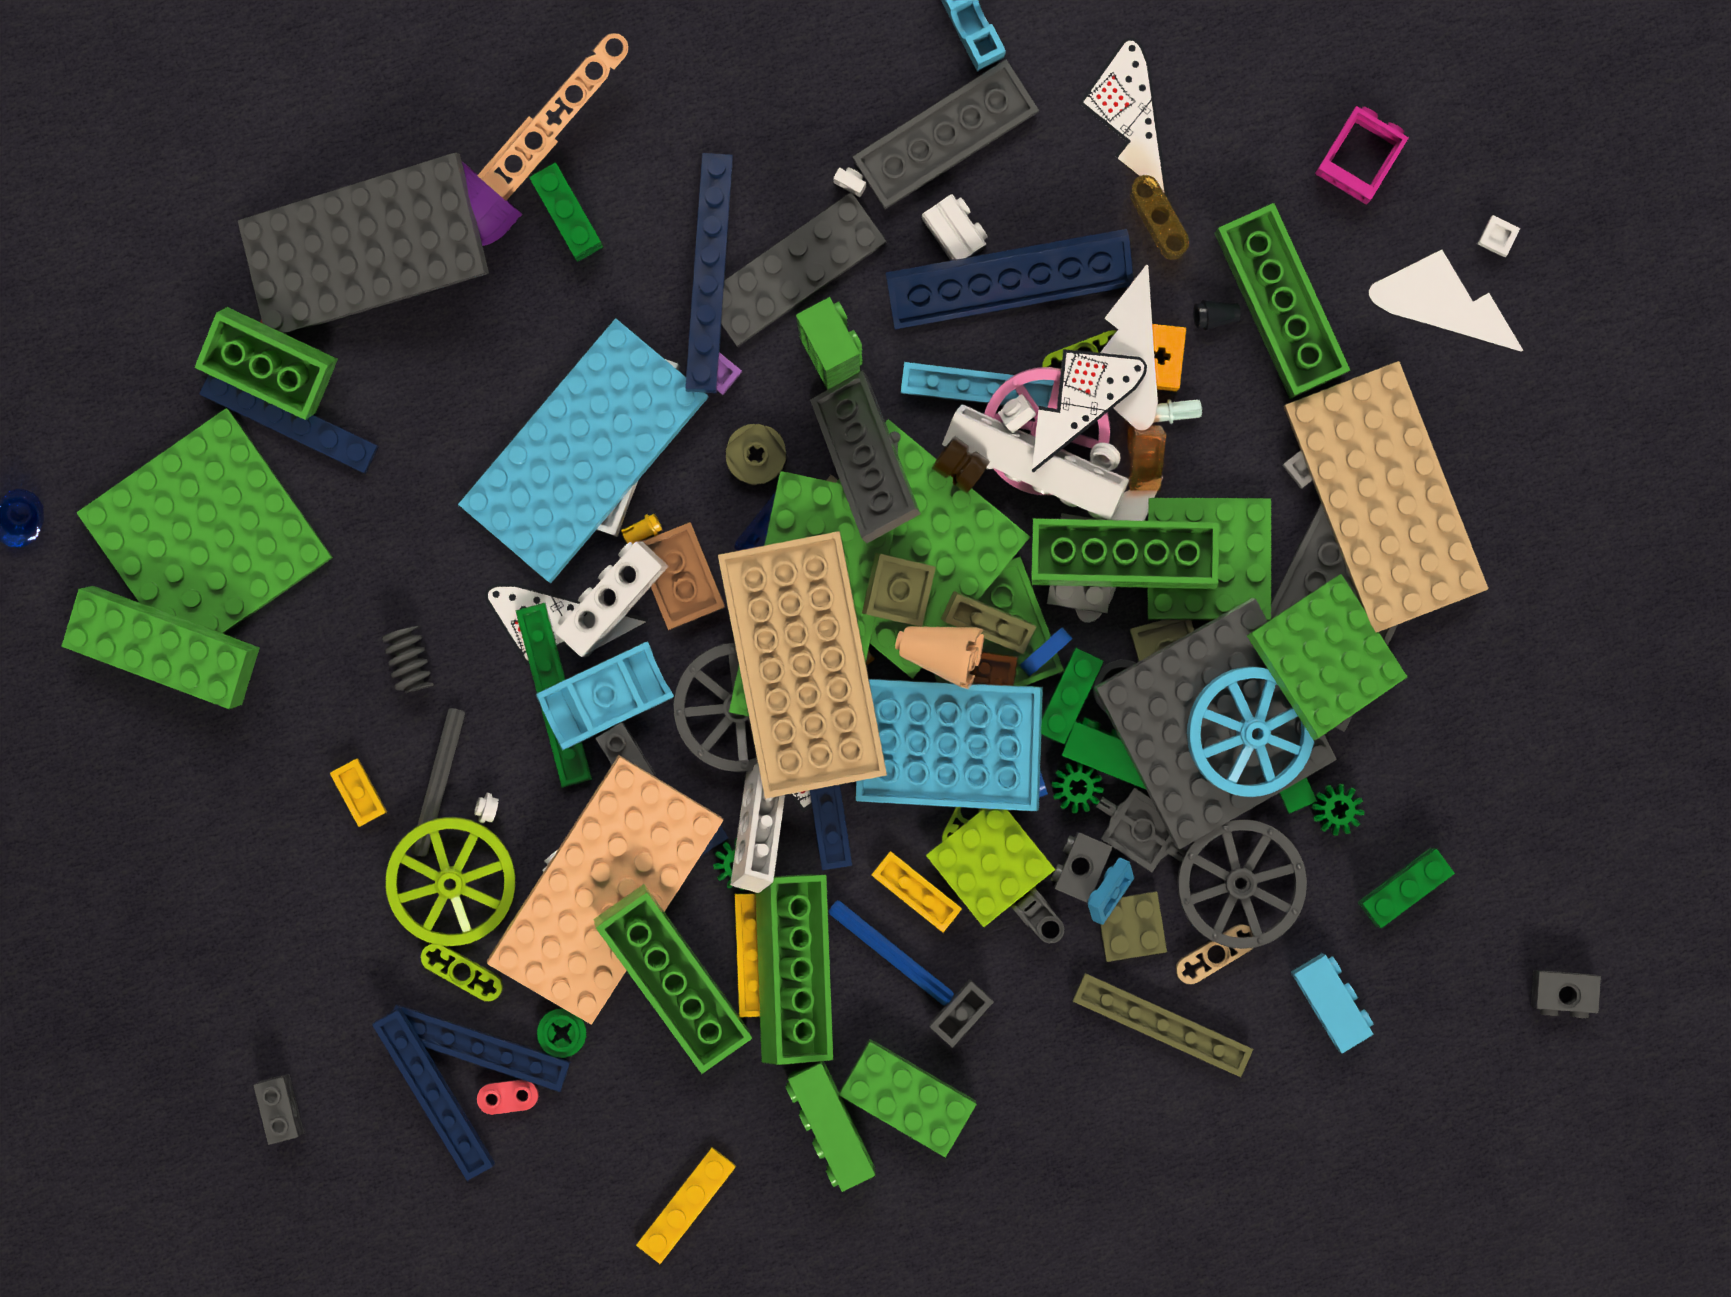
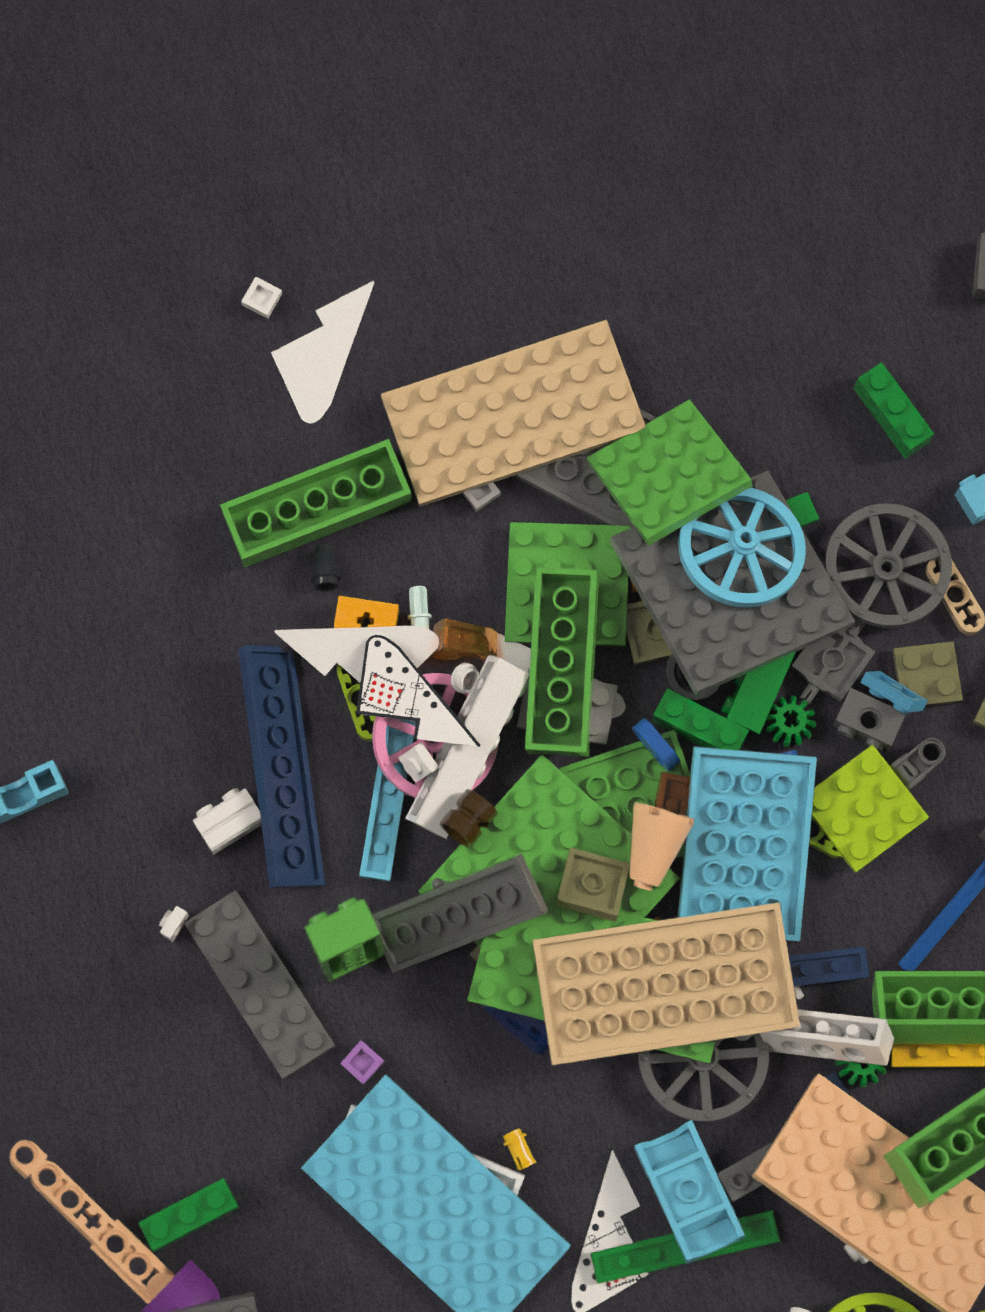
camera: 90 degrees left, 10 degrees down
white brick [555,541,669,657] -> none
medium nougat plate [642,522,725,630] -> none
dark blue plate [685,153,733,393] -> none
olive plate [726,424,786,485] -> none
dark grey plate [852,59,1039,210] -> none
yellow plate [872,851,962,932] -> none
olive plate [941,591,1036,654] -> none
sticker [1079,38,1168,198] -> none
clear yellow beam [1130,175,1189,260] -> none
green gear [1311,784,1364,836] -> none
dark pink window [1315,106,1409,205] -> none

